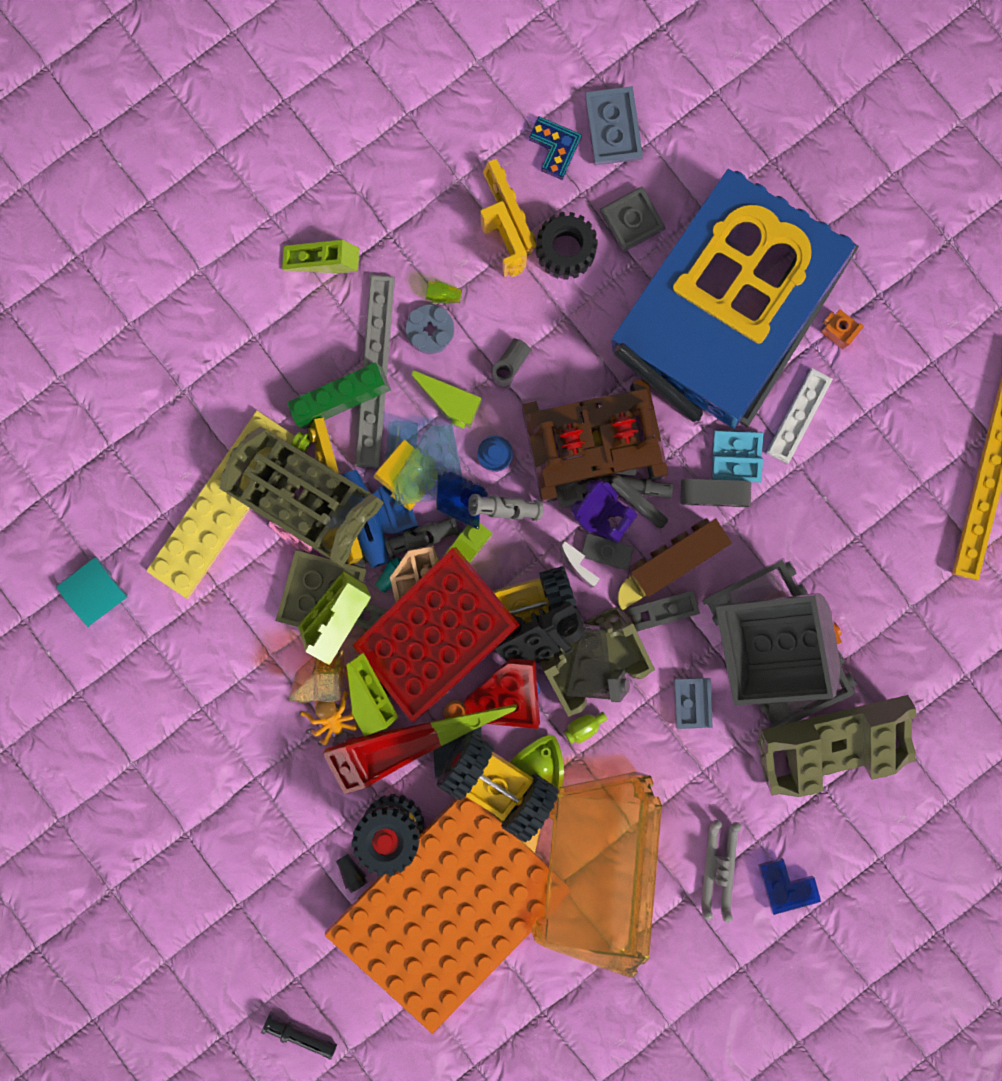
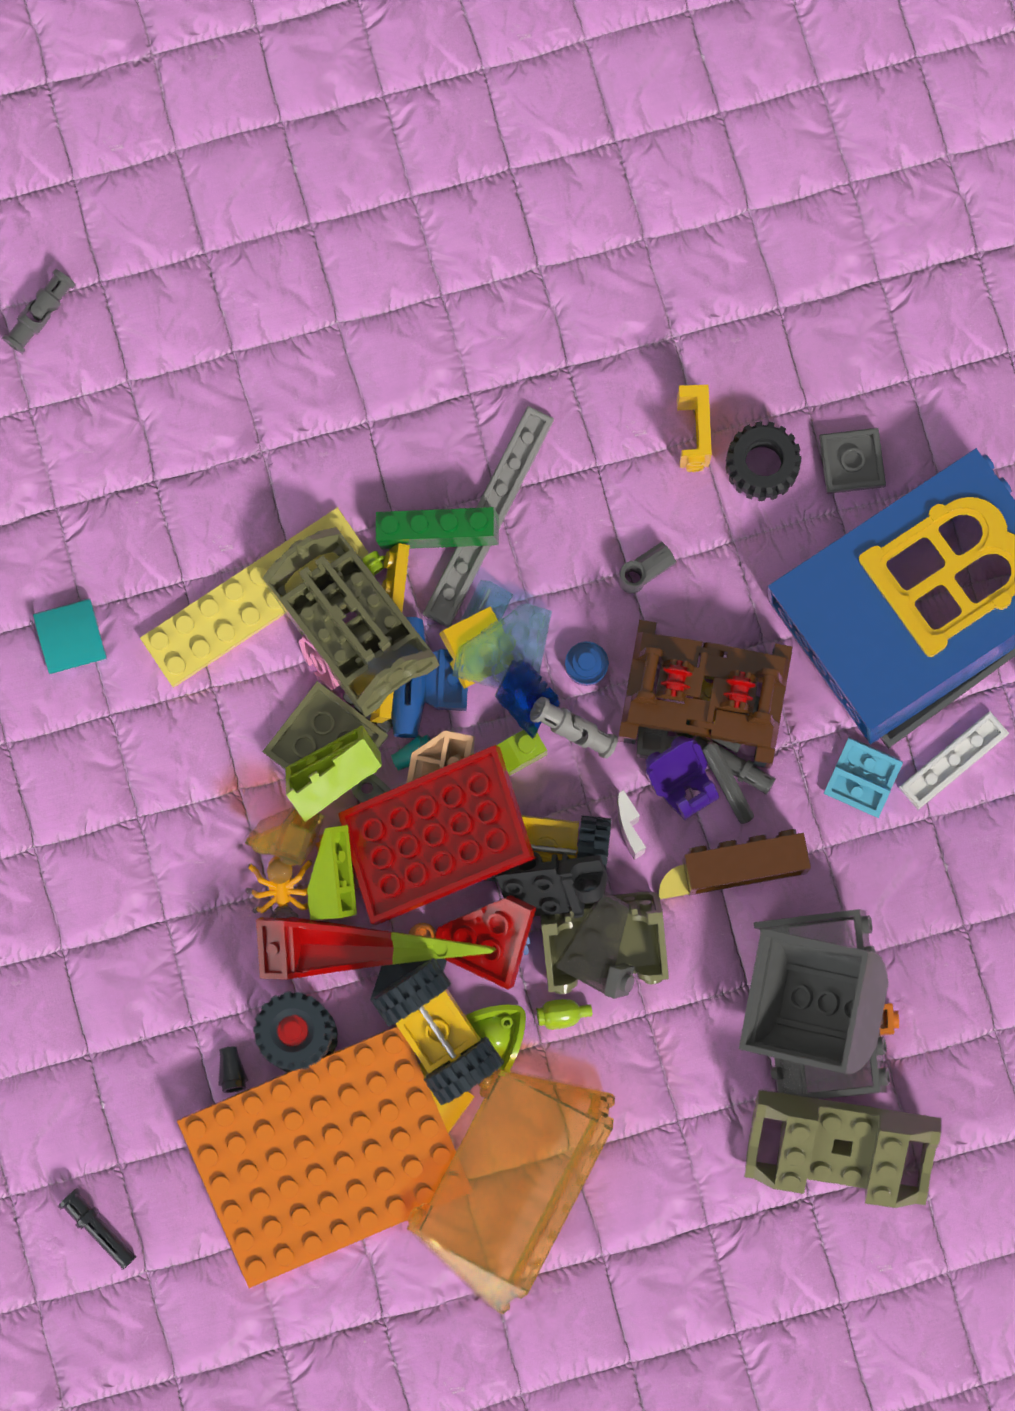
camera: 30 degrees right, 5 degrees down
lime slope [282,240,360,273] -> none
dark grey piece [385,514,460,559] -> none
sand blue plate [406,305,454,354] -> none
lime slope [412,370,482,429] -> none
clear neon green cone [426,279,462,303] -> none
yellow plate [483,159,537,256] -> none
clear blue tile [529,116,582,180] -> none
dark grey plate [581,533,634,571] -> none
sand blue plate [585,86,643,165] -> none
black axle [614,343,703,422] -> none
dark grey plate [627,590,700,631] -> none
sand blue plate [674,678,713,729] -> none
dark grey beam [680,479,751,507] -> none
light grey piece [701,820,742,923] -> none
clear blue plate [758,858,821,915] -> none

